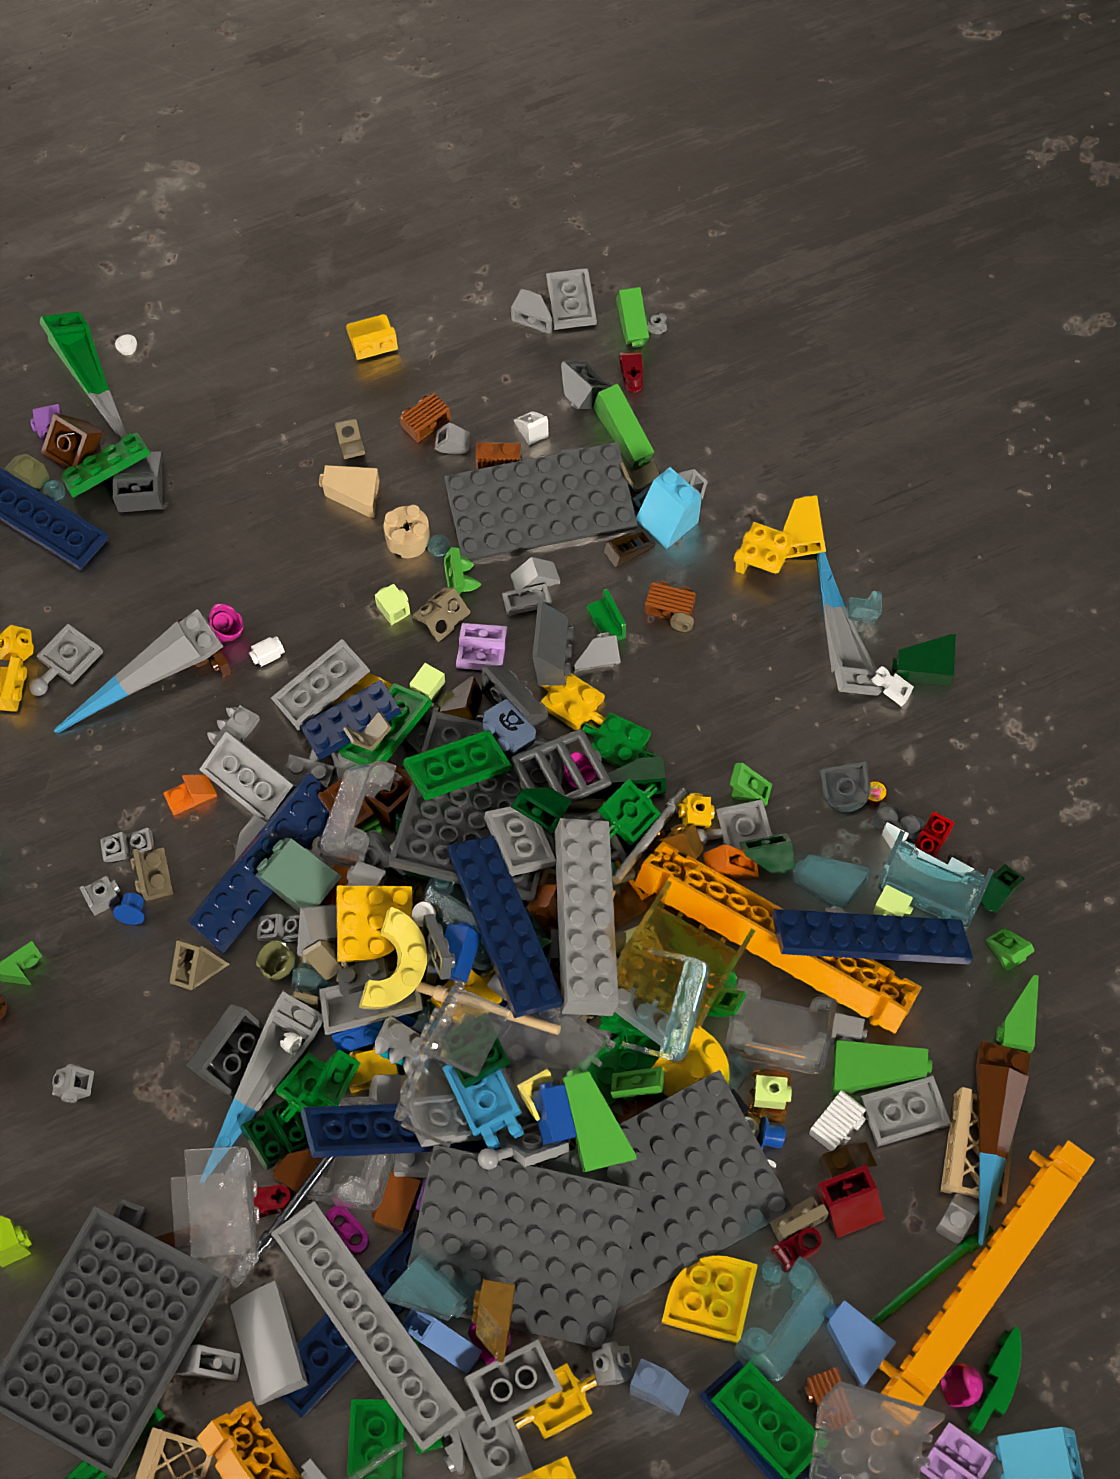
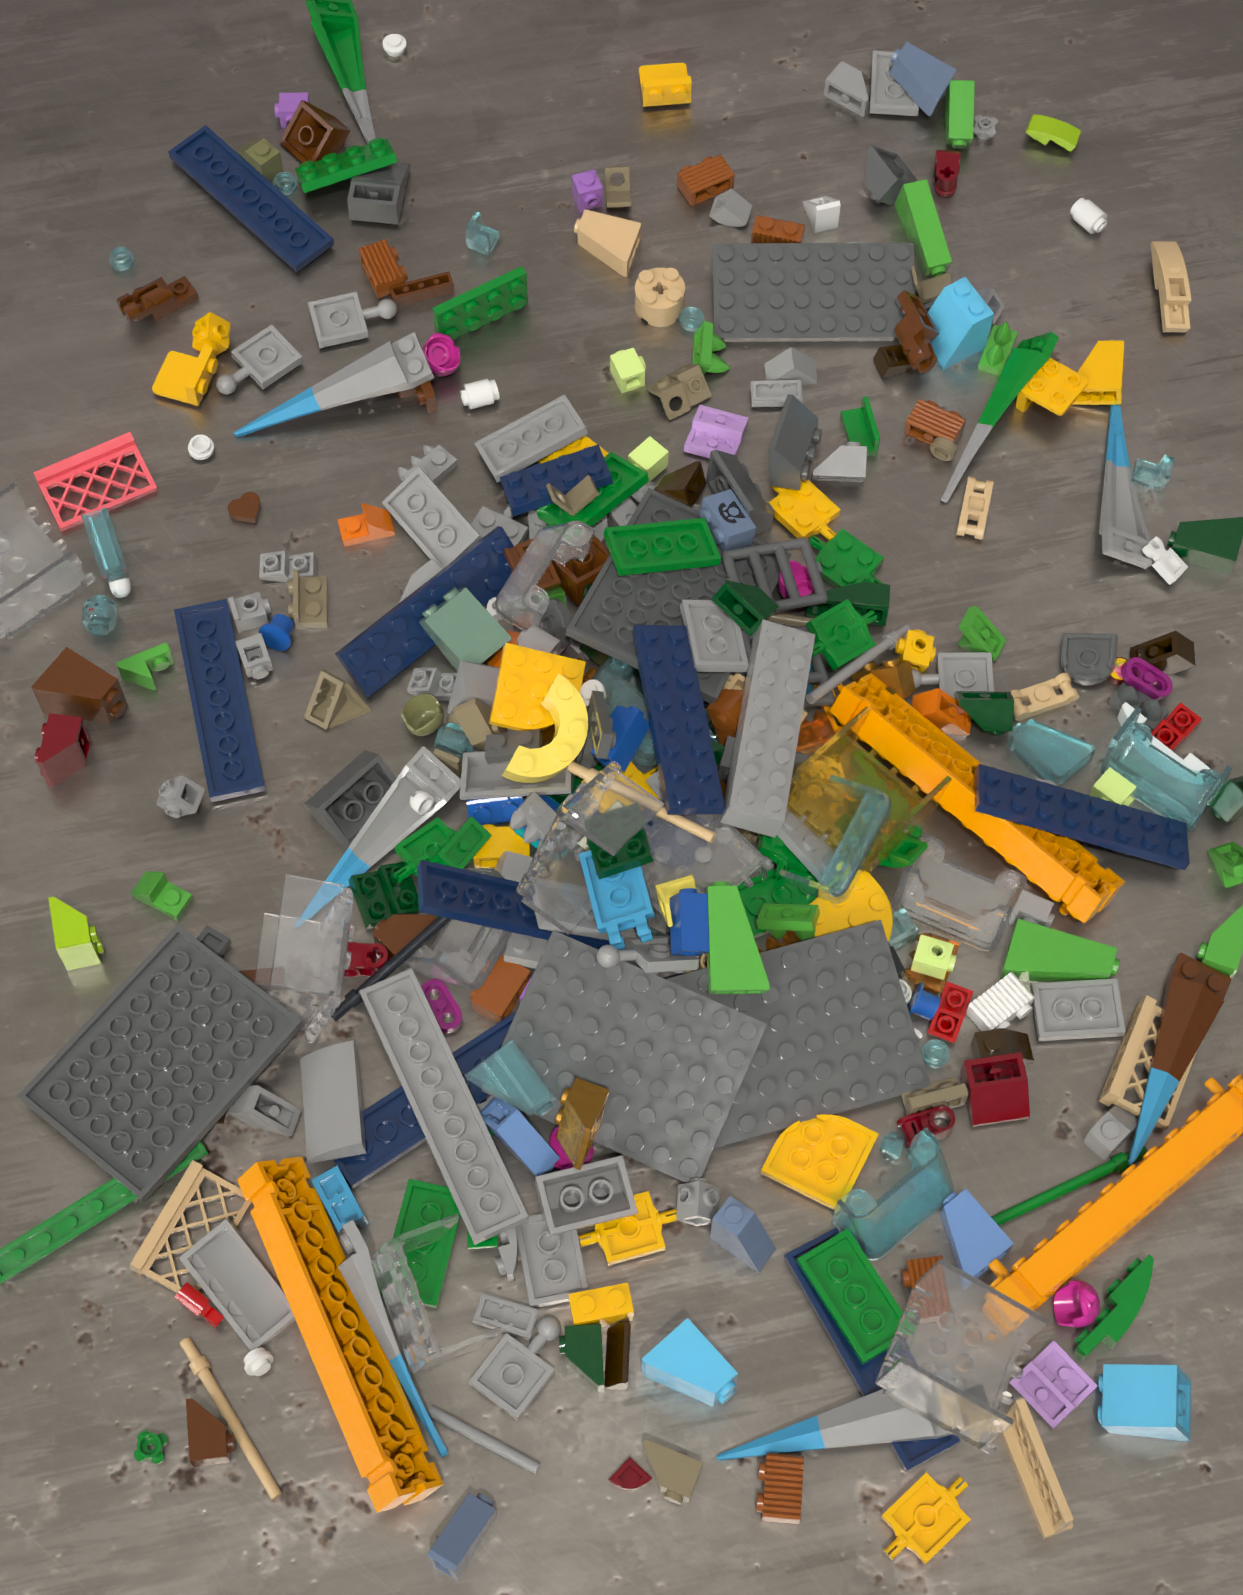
camera: 10 degrees right, 0 degrees up
none -> bright green slope [130,871,193,921]
none -> dark blue plate [174,599,266,802]
none -> white plate [188,435,214,460]
none -> reddish brown tile [228,492,261,524]
none -> light grey brick [235,633,273,679]
none -> light grey plate [308,292,397,348]
none -> dark azure hinge [311,1166,370,1232]
none -> dark orange brick [359,239,408,299]
none -> reddish brown piece [389,271,454,307]
none -> green plate [432,266,528,341]
none -> clear light blue panel [465,211,500,256]
none -> medium lavender brick [571,169,603,213]
none -> sand blue slope [890,41,957,116]
none -> reddish brown plate [894,290,939,373]
none -> clear light blue plate [921,1040,950,1068]
none -> red slope [927,981,974,1044]
none -> green plate [941,332,1059,503]
none -> tan plate [956,476,994,540]
none -> bright green tile [978,322,1018,376]
none -> tan plate [1010,673,1080,721]
none -> lime slope [1025,114,1081,152]
none -> white brick [1070,198,1107,234]
none -> magenta plate [1121,657,1173,700]
none -> dark brown slope [1130,630,1196,674]
none -> tan slope [1151,241,1192,332]

